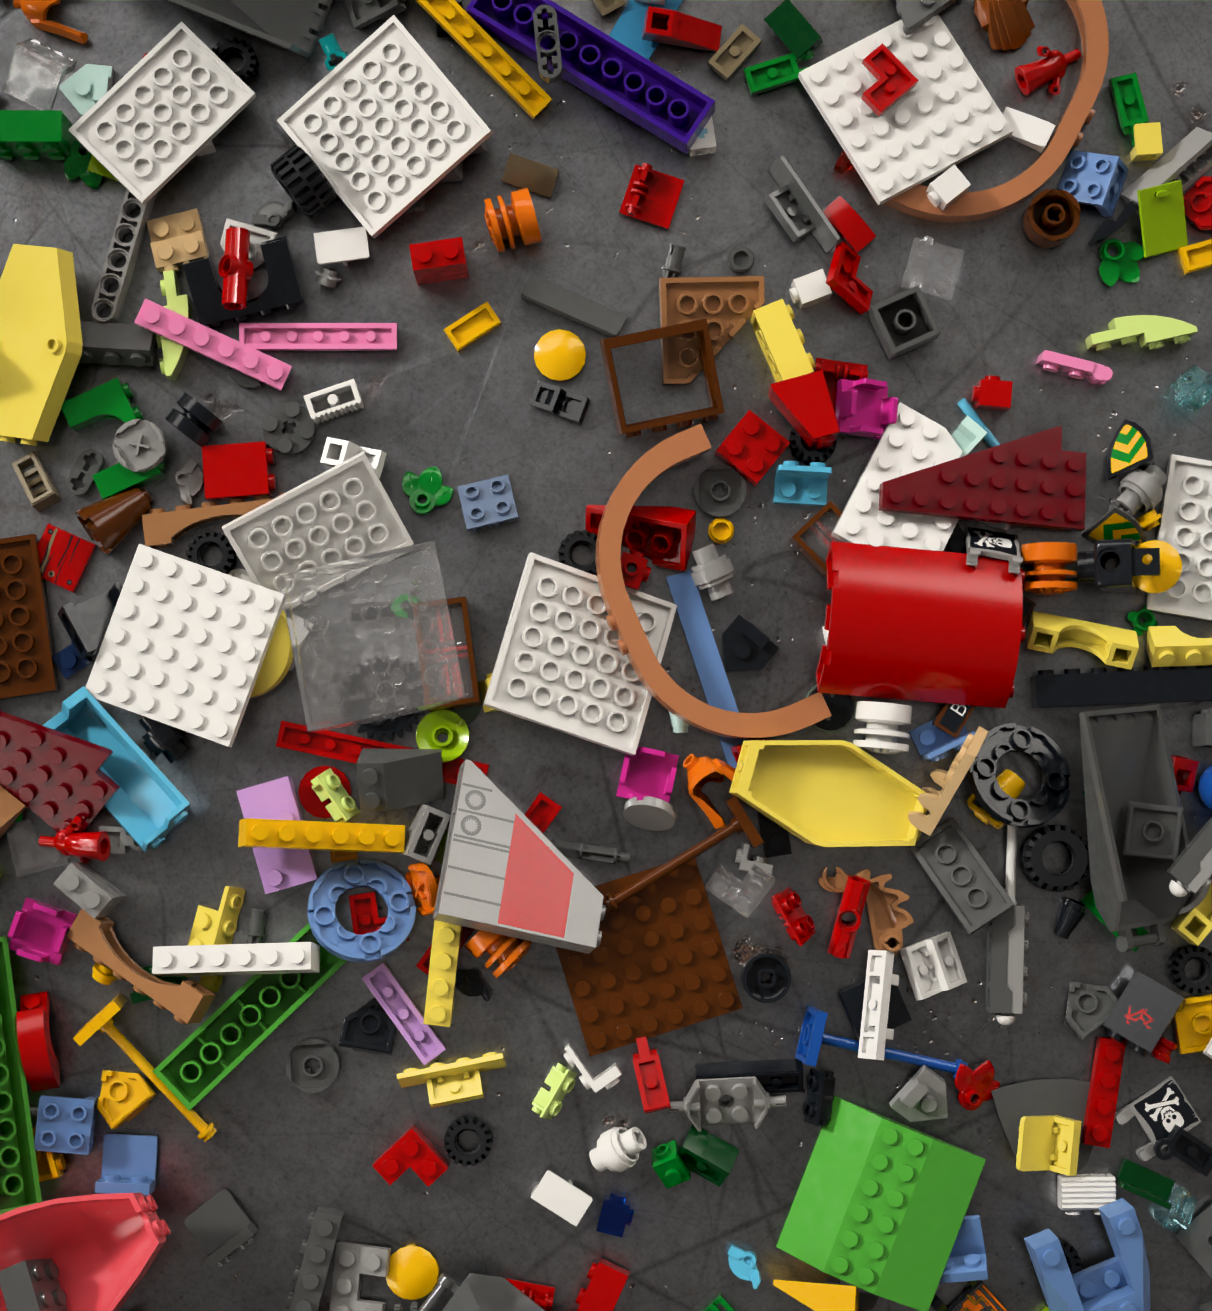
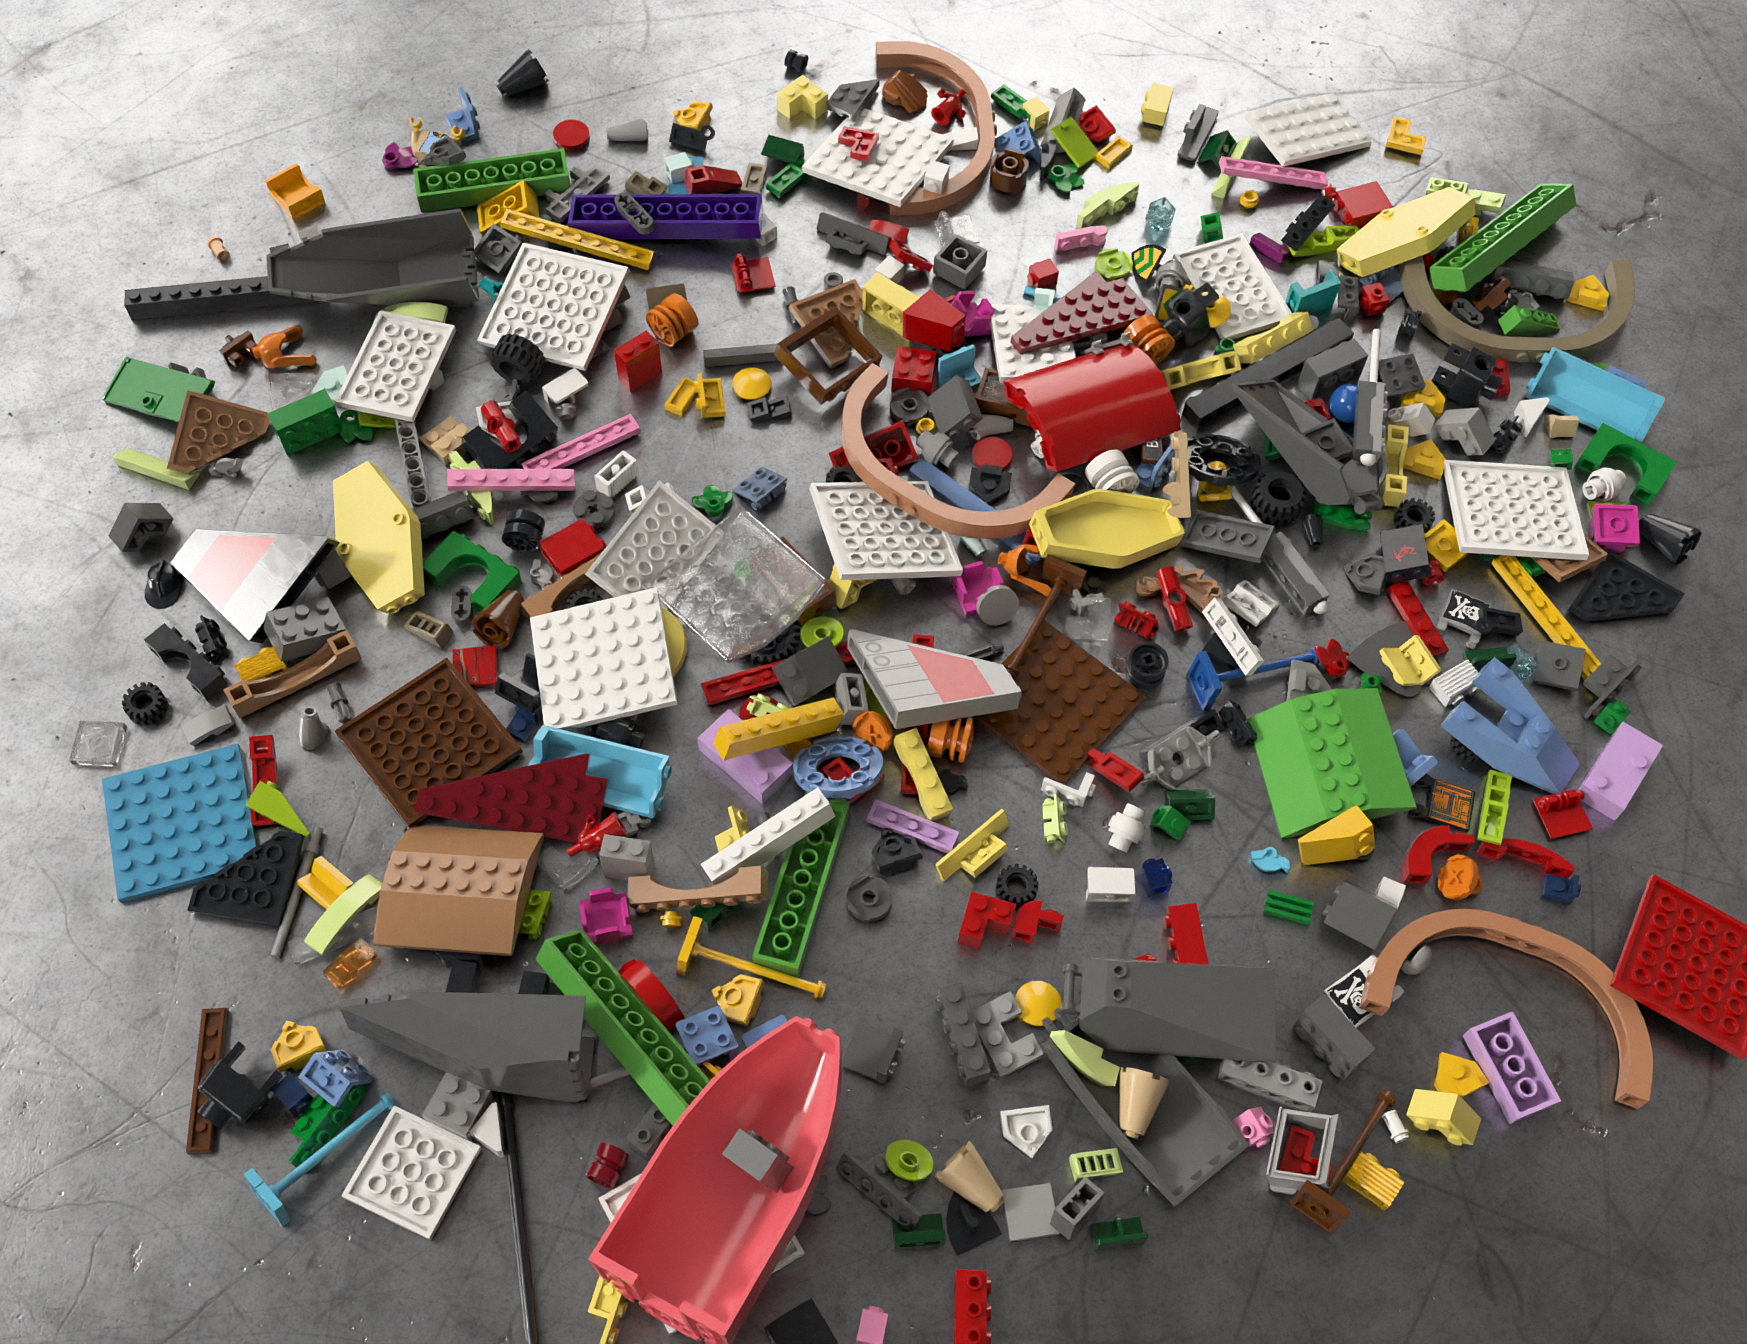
camera: 30 degrees left, 25 degrees down
light grey tile [113,419,167,472] -> none
none -> yellowish green slope [374,302,448,323]
none -> yellow bracket [694,373,726,418]
none -> dark grey brick [927,375,983,441]
none -> light grey piece [968,414,1013,440]
none -> red tile [972,437,1012,471]
none -> red brick [1011,900,1064,943]
none -> lime tile [1094,248,1133,281]
none -> green plate [1360,673,1383,694]

